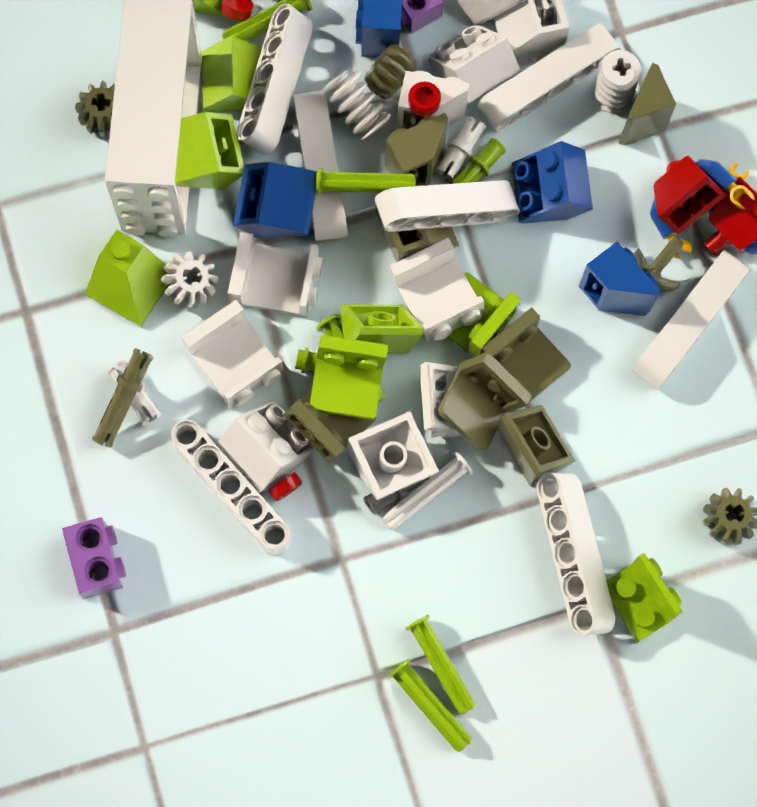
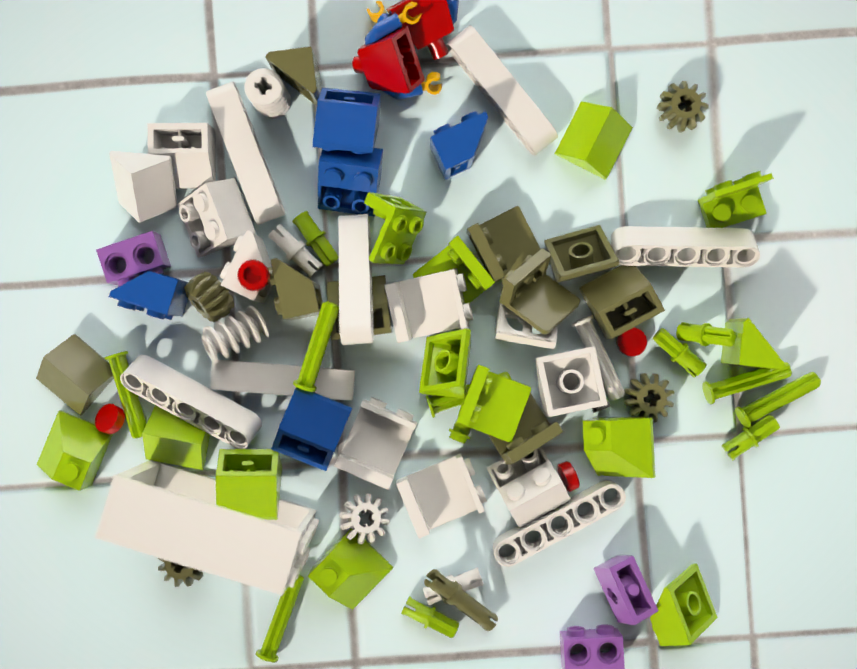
camera: 75 degrees left, 15 degrees up
olive plant [634,235,685,290] -> none
none -> lime axle [256,574,304,663]
none -> blue slope [313,87,381,154]
none -> lime bracket [364,192,427,264]
none -> lime axle [401,596,459,638]
none -> lime slope [554,101,633,180]
none -> olive slope [579,265,665,339]
none -> lime slope [583,417,656,478]
none -> medium lavender brick [593,555,659,625]
none -> red tile [616,327,647,357]
none -> olive gear [624,373,675,423]
none -> lime slope [650,563,718,646]
none -> lime axle [653,328,707,378]
none -> lime axle [676,322,737,347]
none -> lime slope [721,318,786,370]
none -> lime axle [721,415,780,461]

